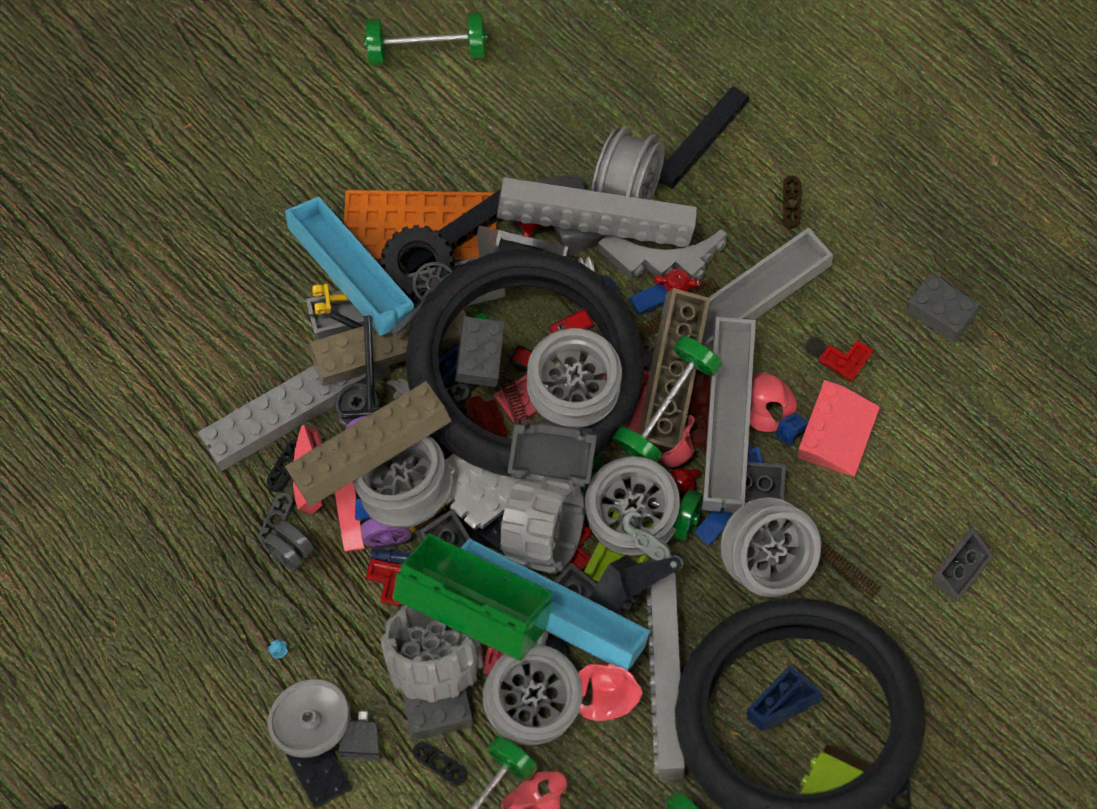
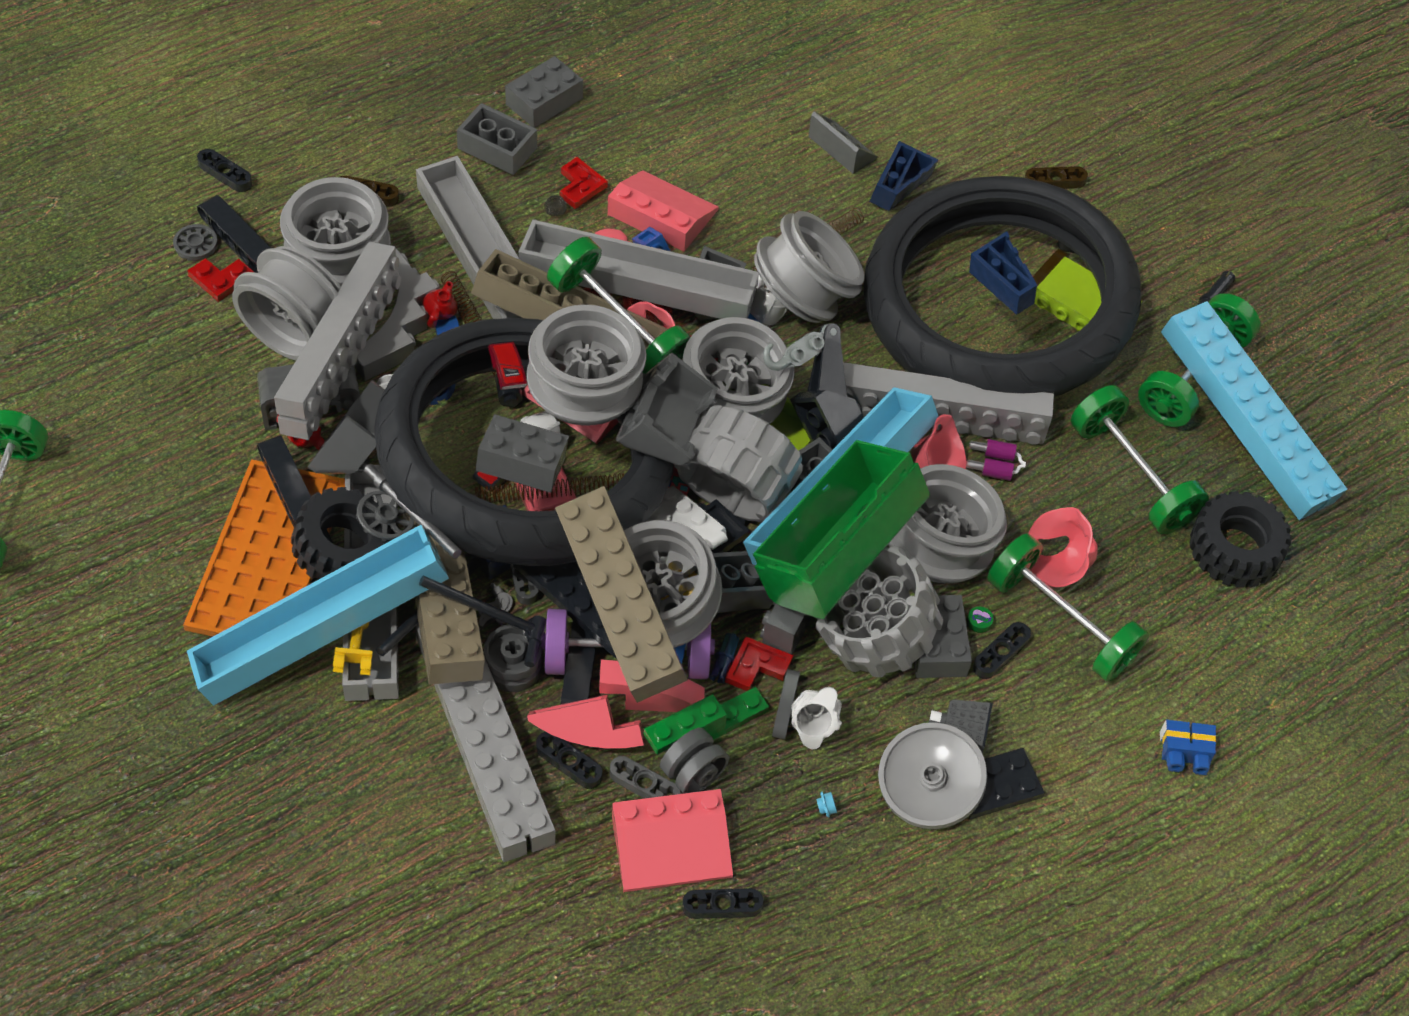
camera: 90 degrees left, 10 degrees down
none -> dark grey wheel [173,224,218,261]
none -> red plate [187,258,254,302]
none -> black beam [197,149,252,192]
none -> light grey wheel [280,177,391,286]
none -> dark grey brick [457,103,537,175]
none -> coral slope [612,789,733,892]
none -> green bracket [643,687,769,755]
none -> black beam [682,888,763,919]
none -> dark grey beam [772,669,800,740]
none -> white piece [792,687,842,749]
none -> dark blue wedge [869,141,938,211]
none -> magenta piece [966,439,1026,481]
none -> green tile [967,606,993,633]
none -> dark brown beam [1025,166,1088,189]

